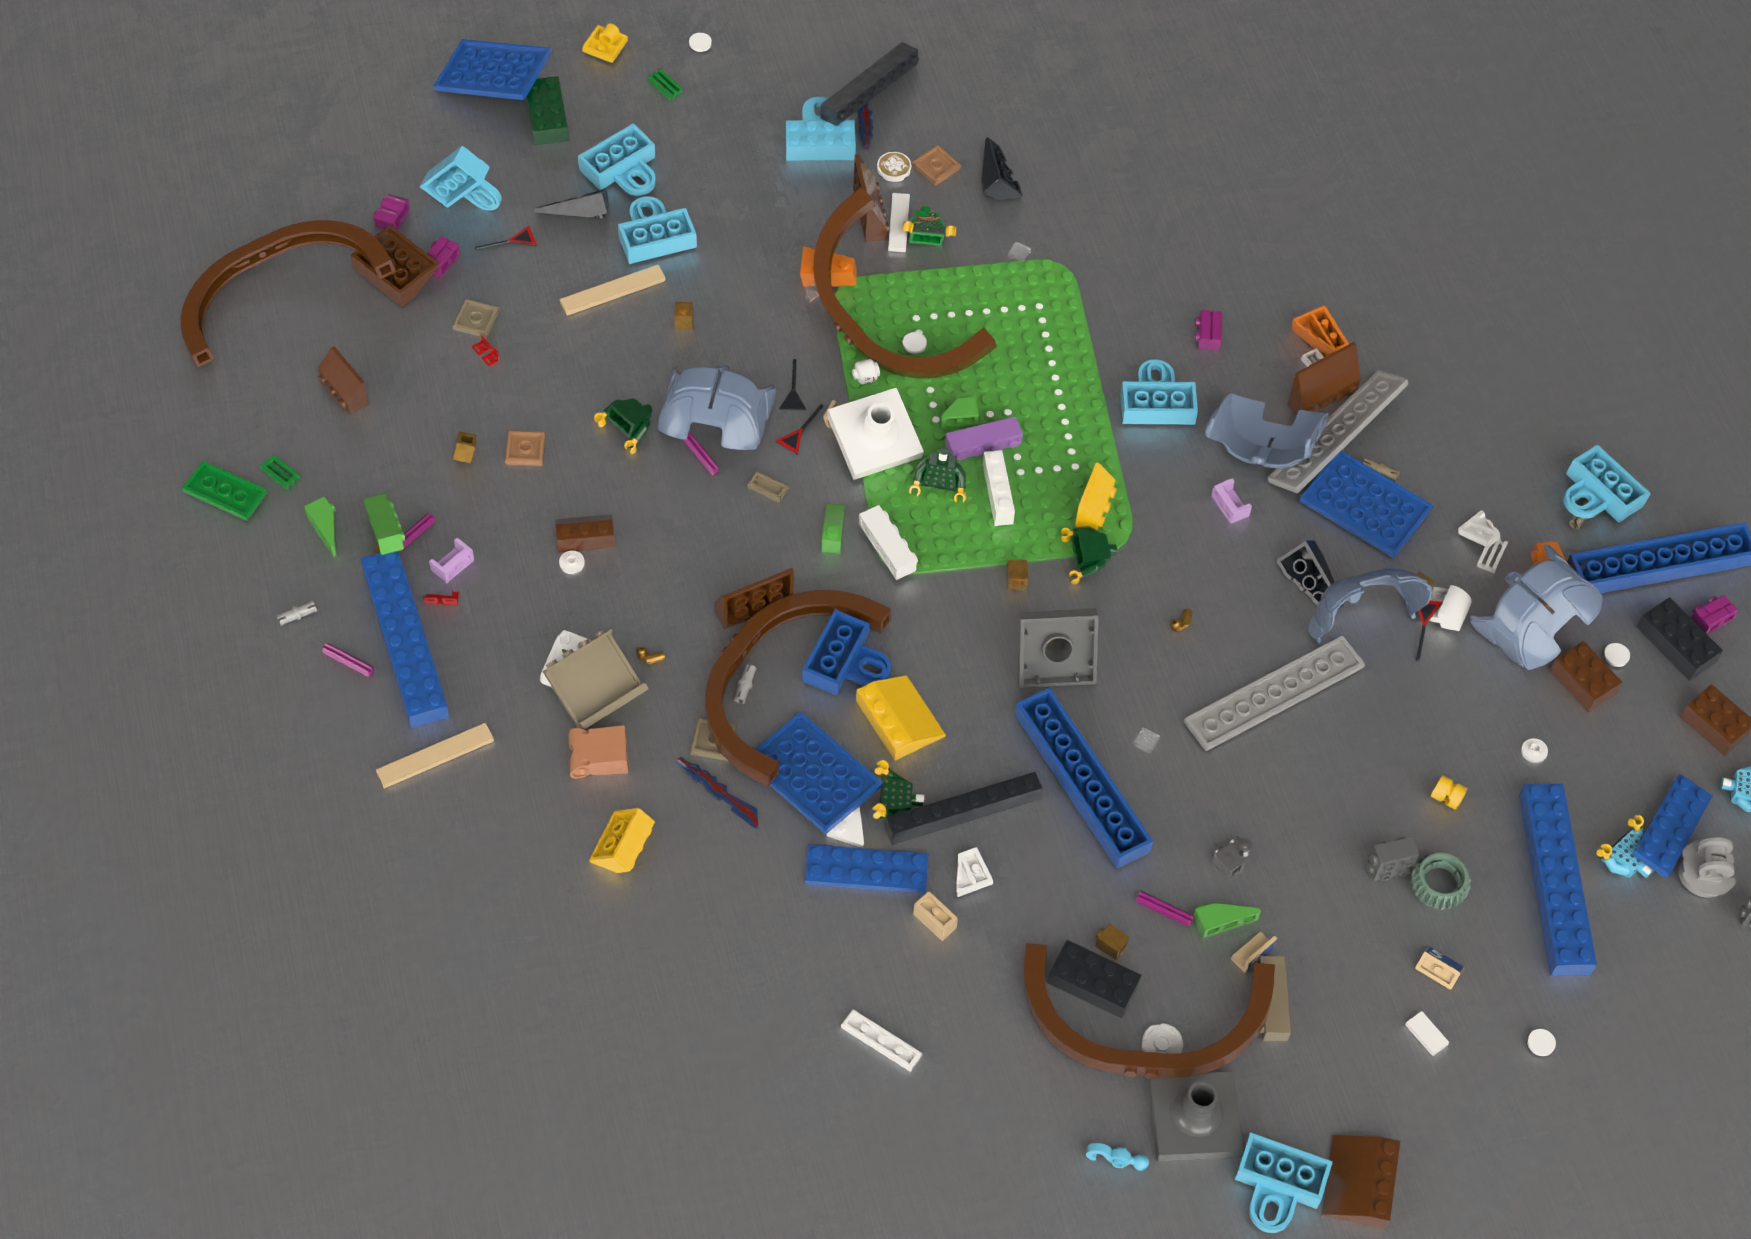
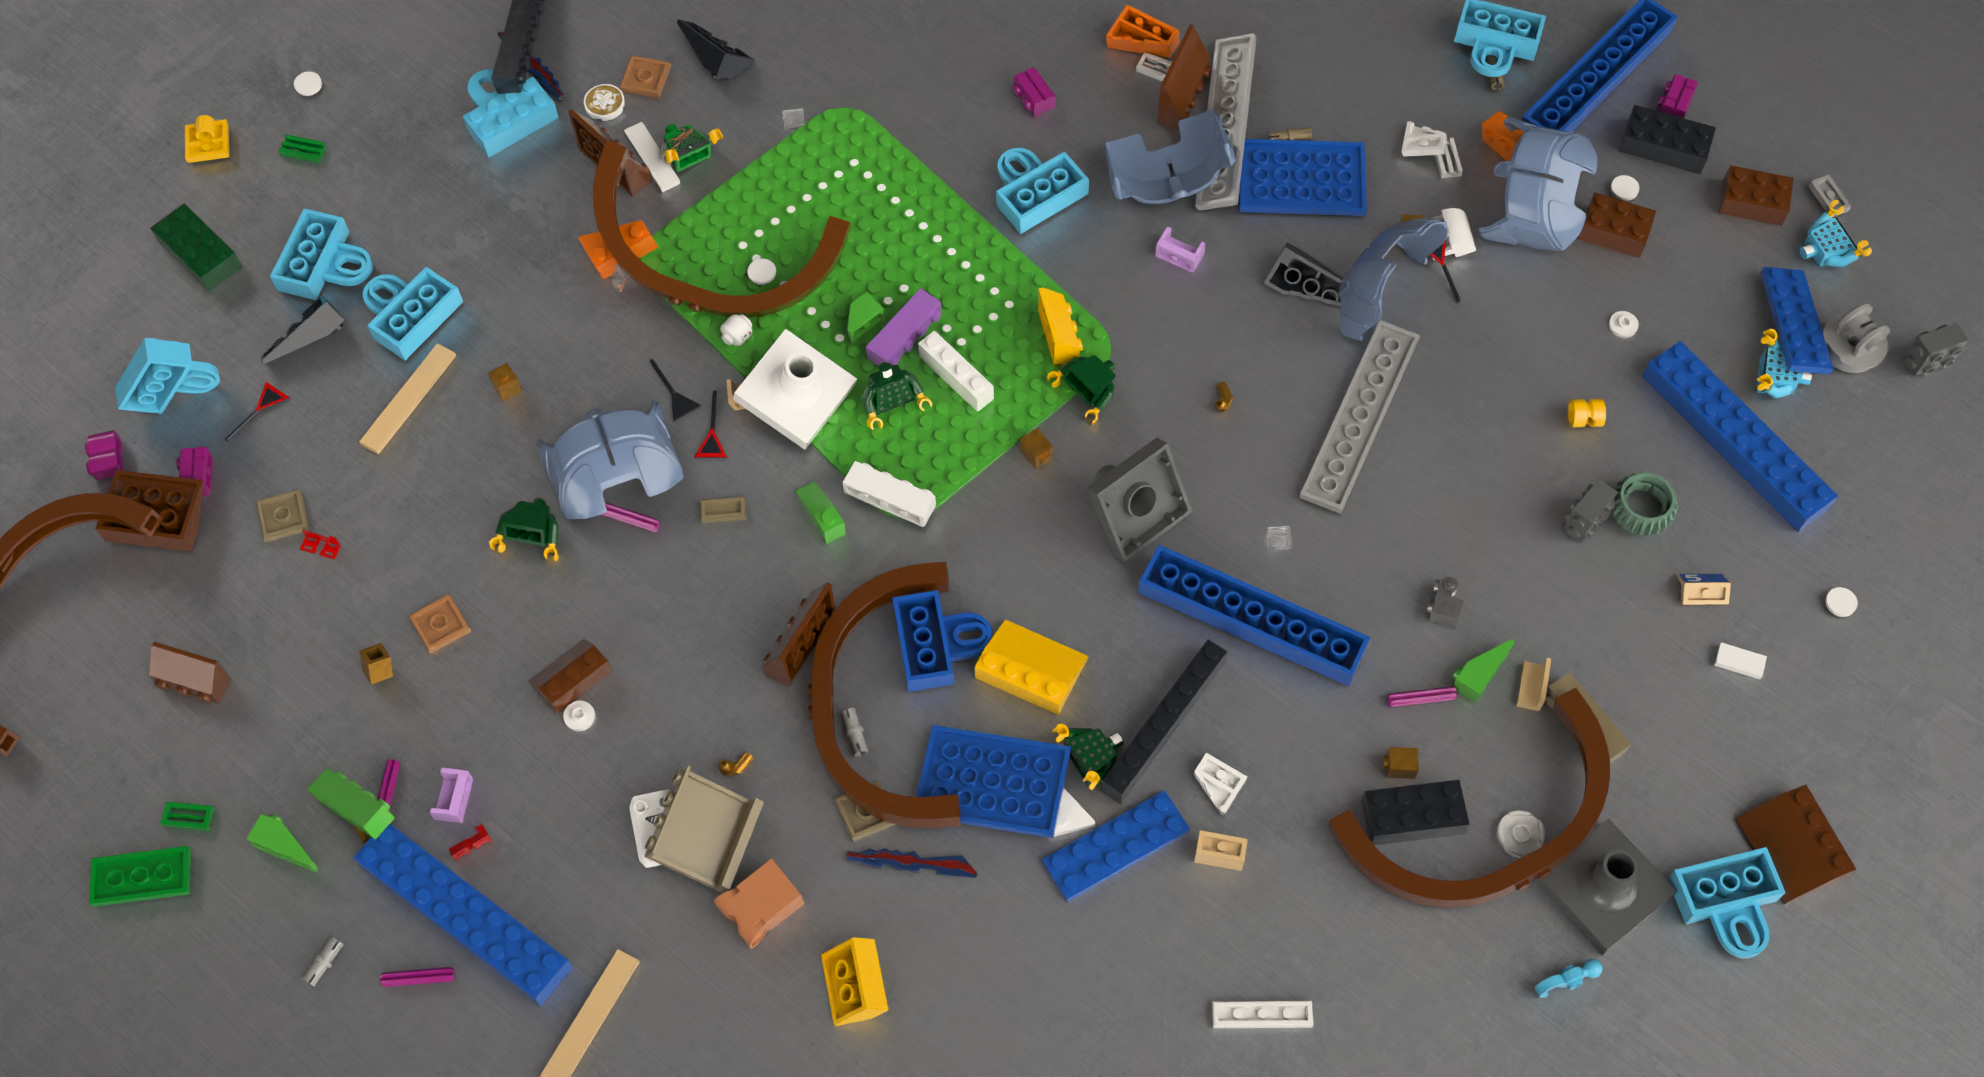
camera: 30 degrees left, 5 degrees up
blue plate [434,39,552,100] -> none

